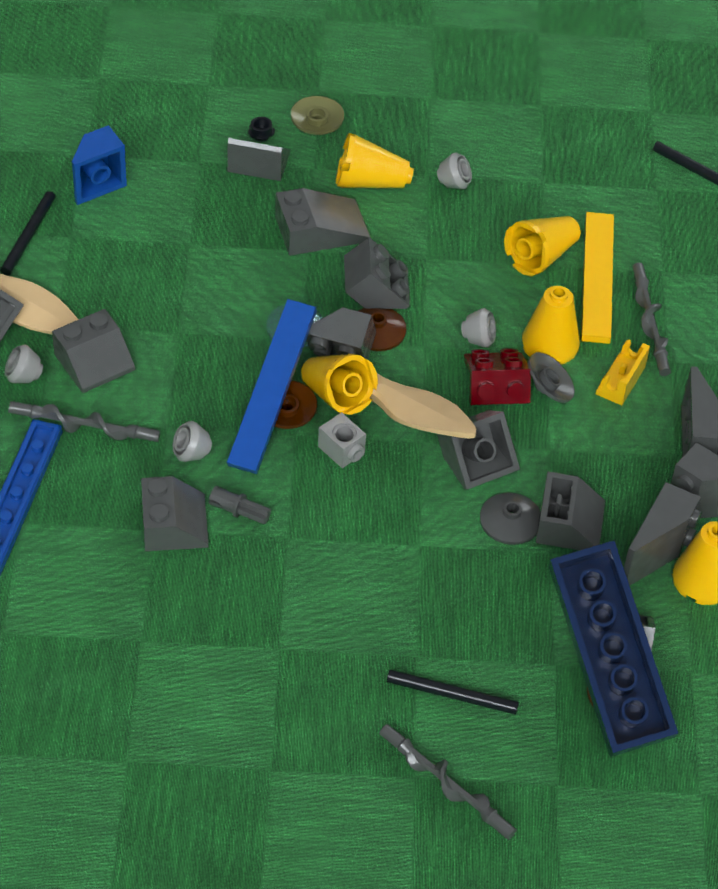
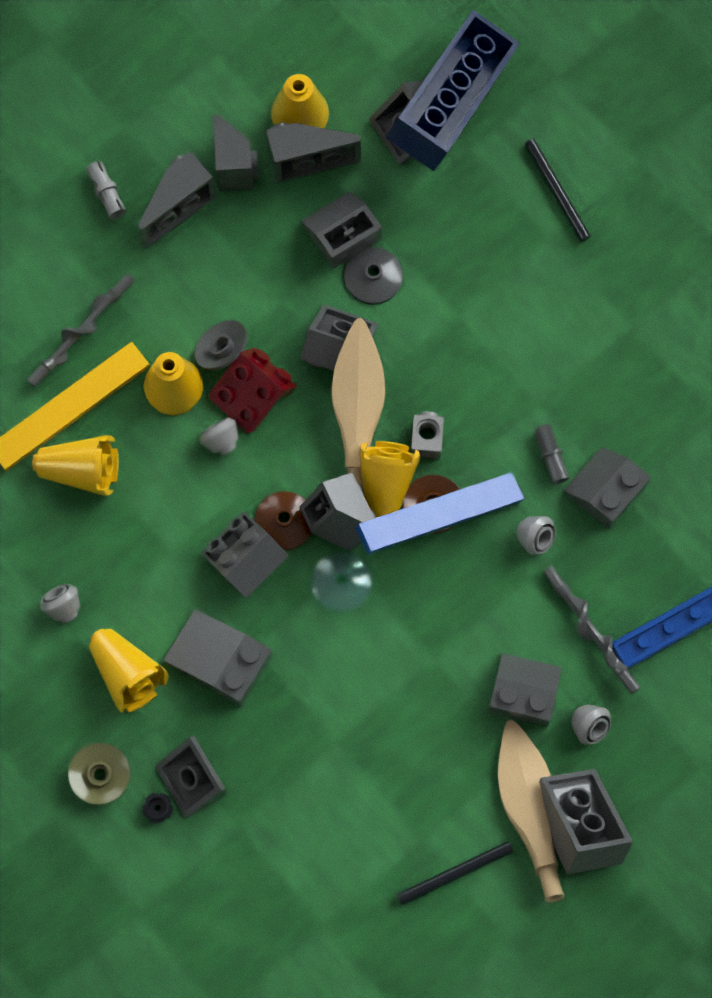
camera: 130 degrees left, 25 degrees up
blue slope [72,125,127,205] -> none
dark grey piece [379,724,517,840] -> none
yellow hinge [595,339,650,405] -> none

